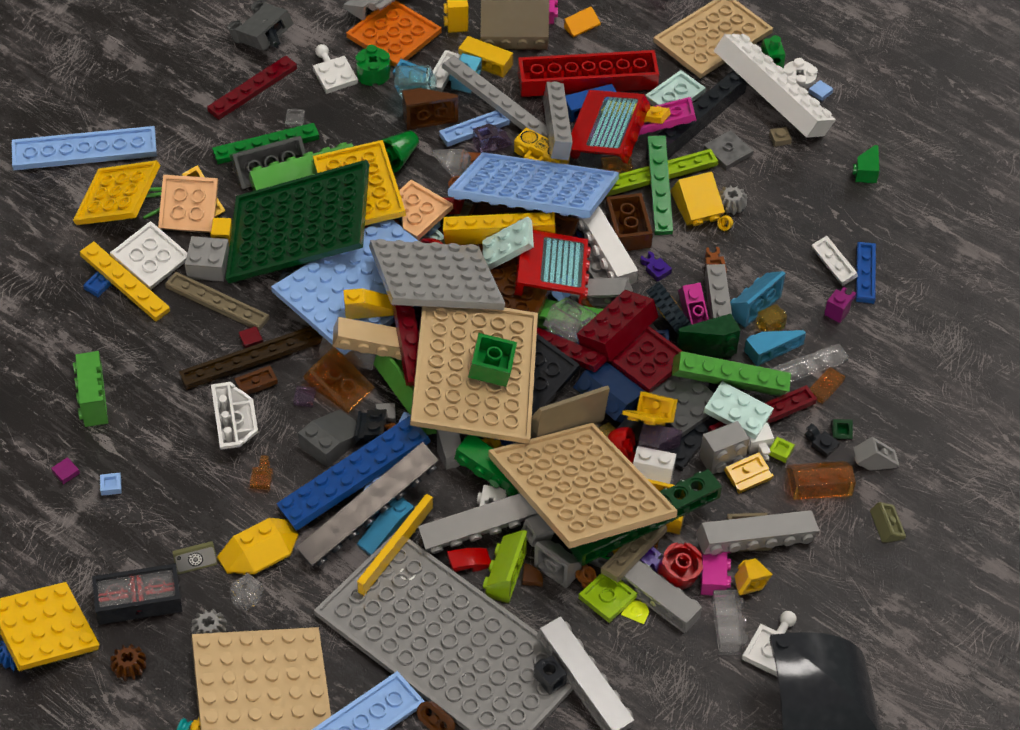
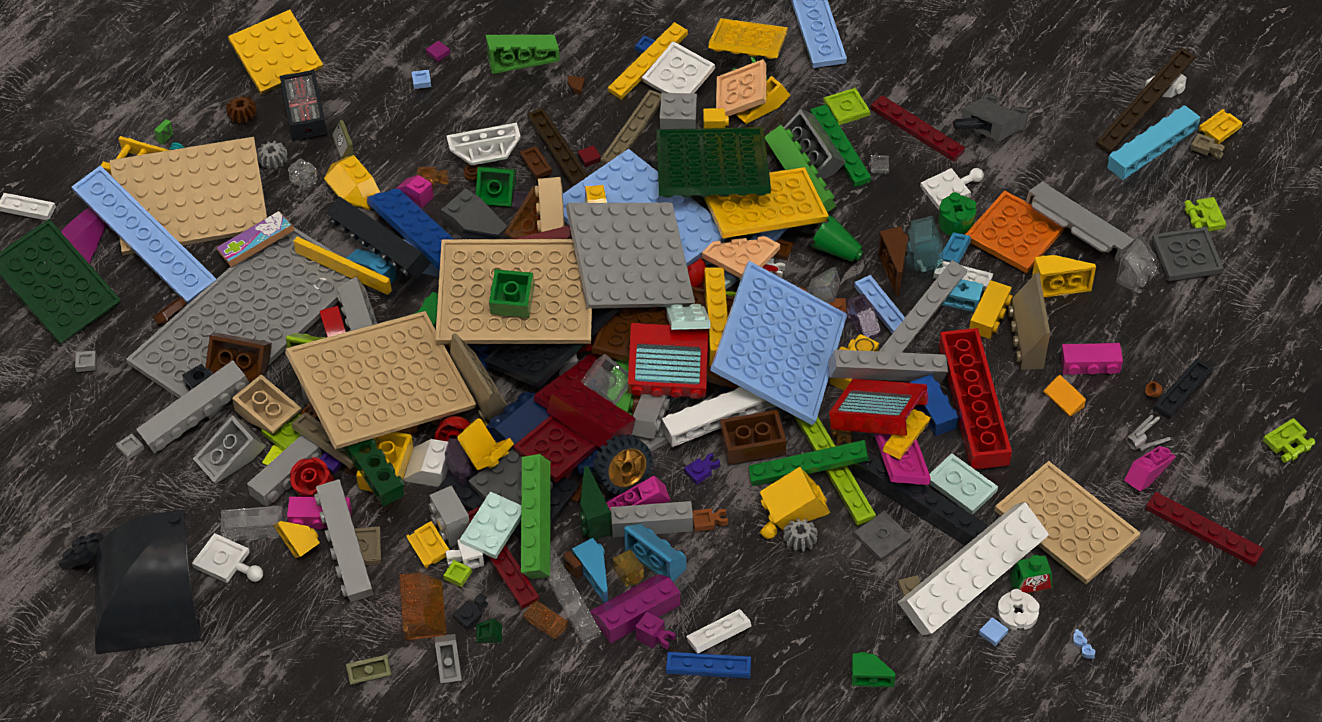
camera: 90 degrees right, 0 degrees up
none -> light grey slope [193,415,266,483]
none -> reddish brown slope [205,333,272,382]
none -> tile [216,211,295,267]
none -> tan slope [232,375,302,434]
none -> dark pink slope [395,175,434,208]
none -> reddish brown plate [464,164,479,181]
none -> green slope [476,166,517,207]
none -> reddish brown tile [563,551,583,578]
none -> reddish brown tile [567,75,585,94]
none -> magenta slope [589,574,680,644]
none -> lime tile [823,88,870,125]
none -> light blue piece [1073,629,1095,659]

